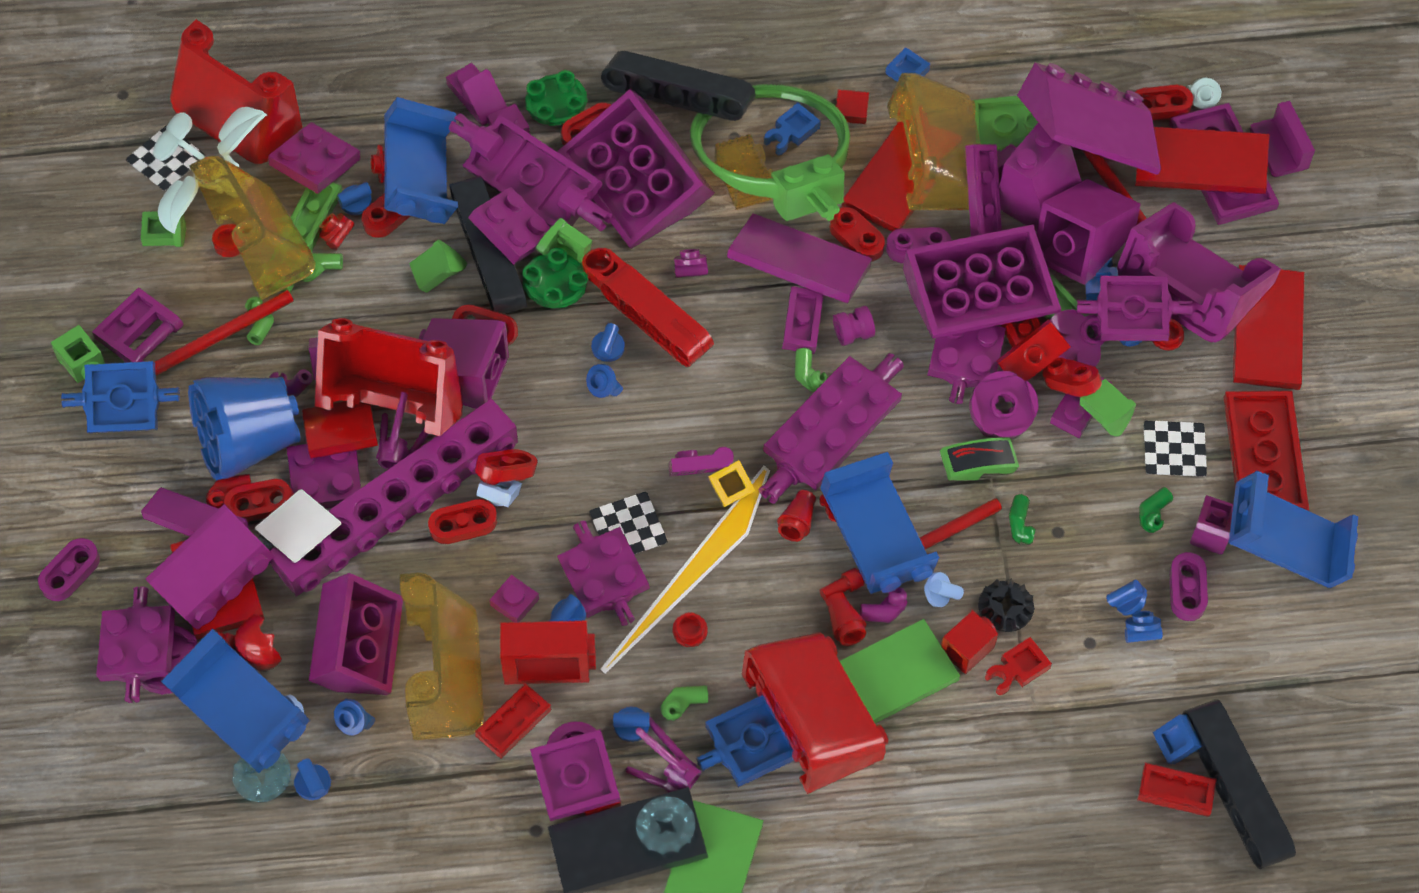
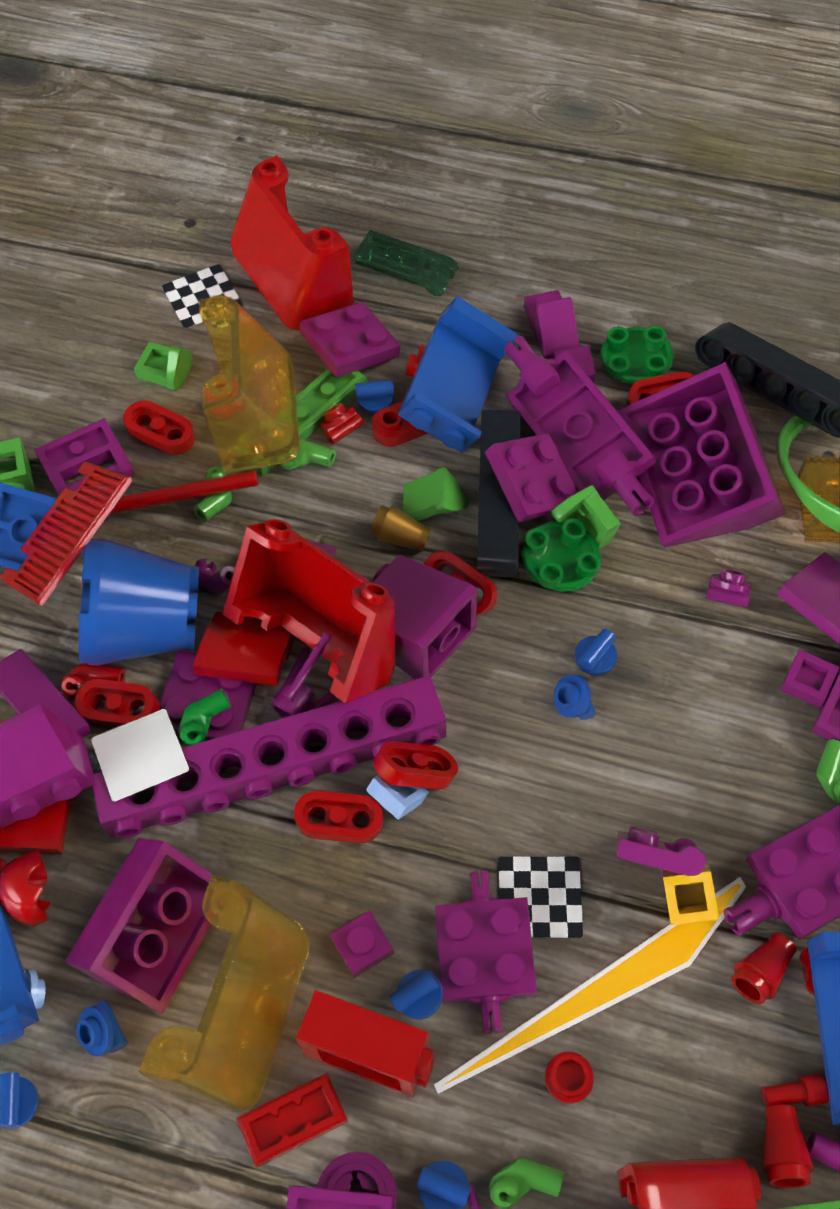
camera: 25 degrees right, 0 degrees up
light aqua plant [153,107,267,234] -> none
red piece [582,248,714,367] -> none
none -> red window [0,461,132,606]
none -> red plate [123,400,195,455]
none -> green arm [178,688,231,746]
none -> clear green plate [354,230,459,296]
none -> pearl gold cone [369,504,432,551]
none -> magenta plate [780,649,839,708]

